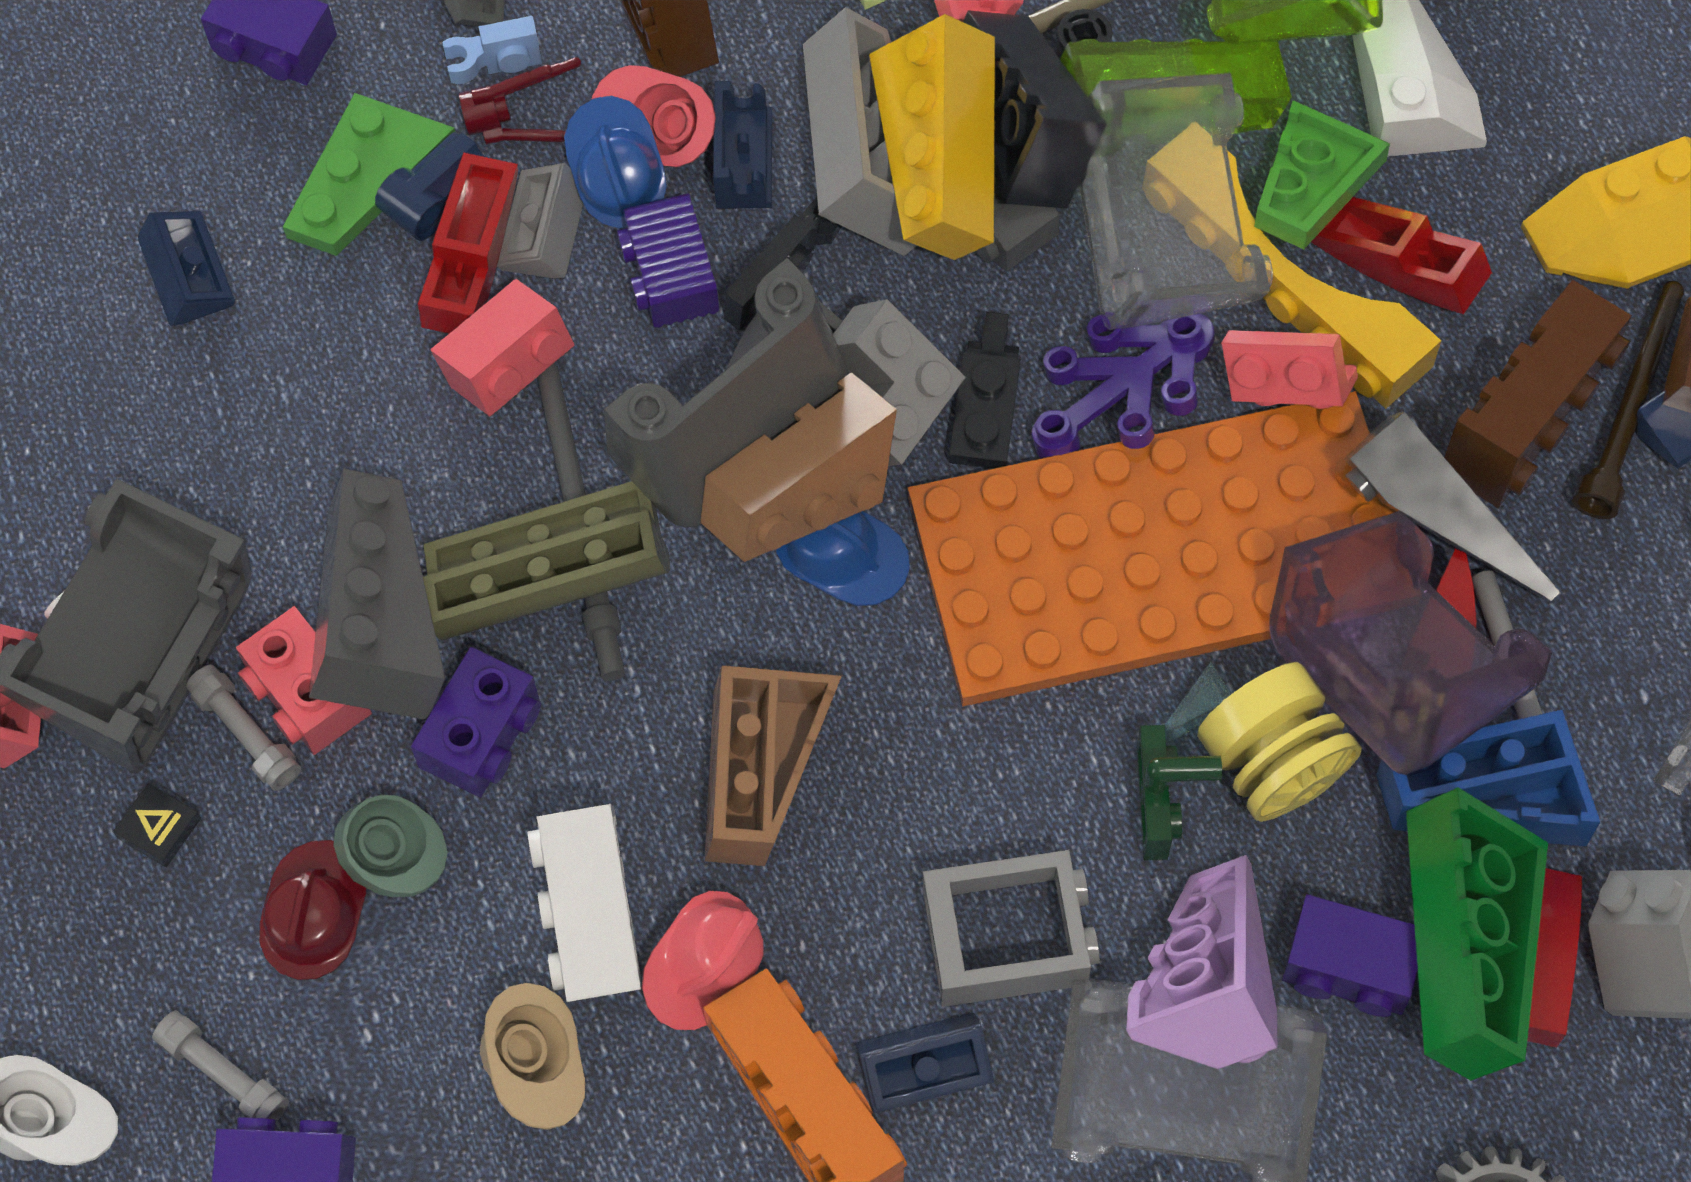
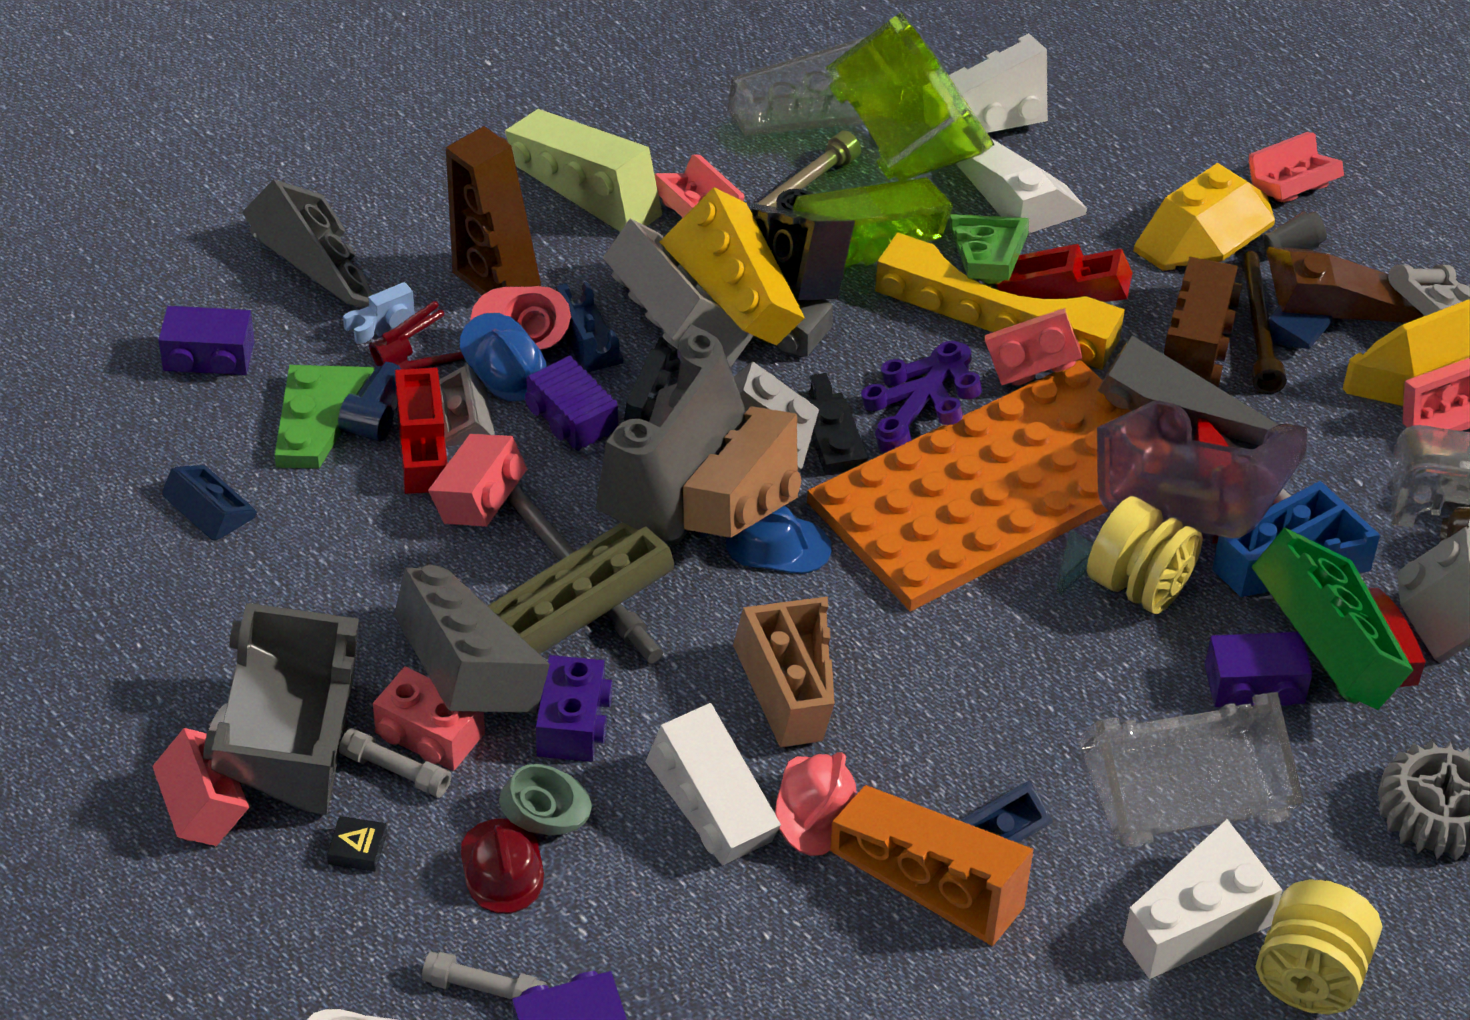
camera: 25 degrees left, 20 degrees down
tan piece [480,983,585,1130] -> none
light grey window [923,850,1100,1007] -> none
clear windscreen [1079,73,1273,330] -> none
lavender wedge [1126,855,1278,1069] -> none
dark green plate [1136,725,1222,861] -> none

